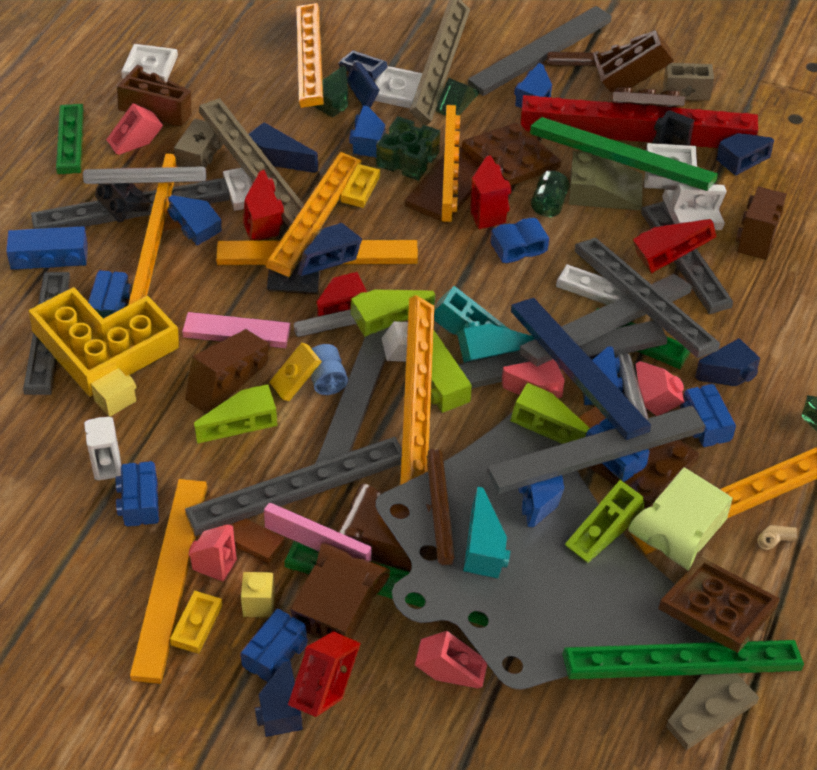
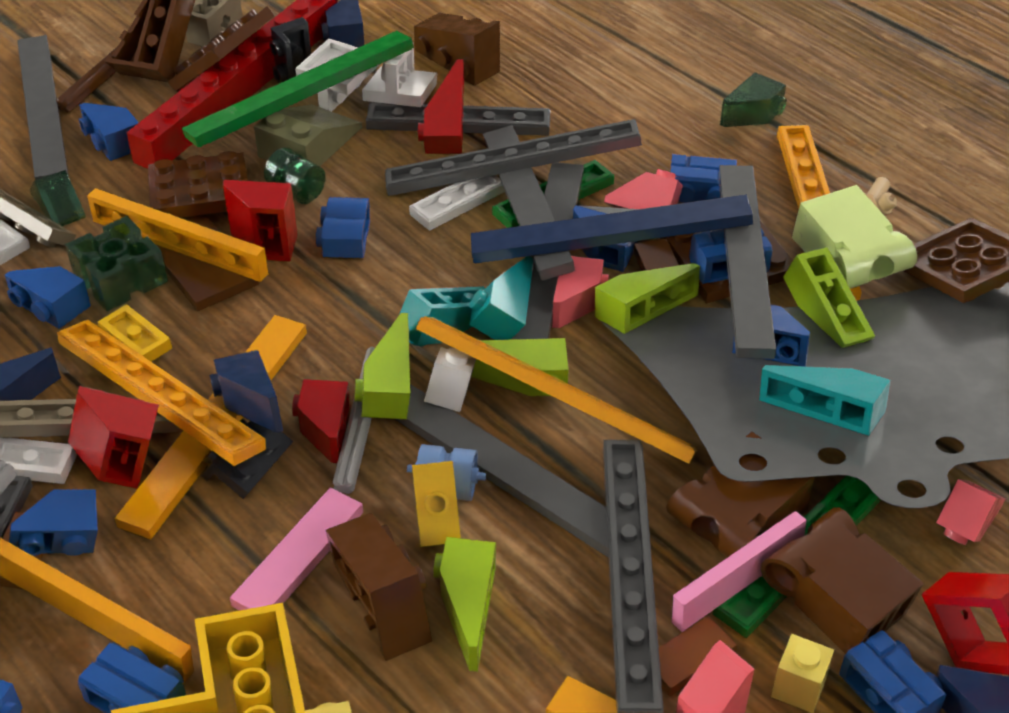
camera: 65 degrees left, 5 degrees down
reddish brown axle [426,449,455,566] -> none
dark blue slope [695,338,760,386] -> none

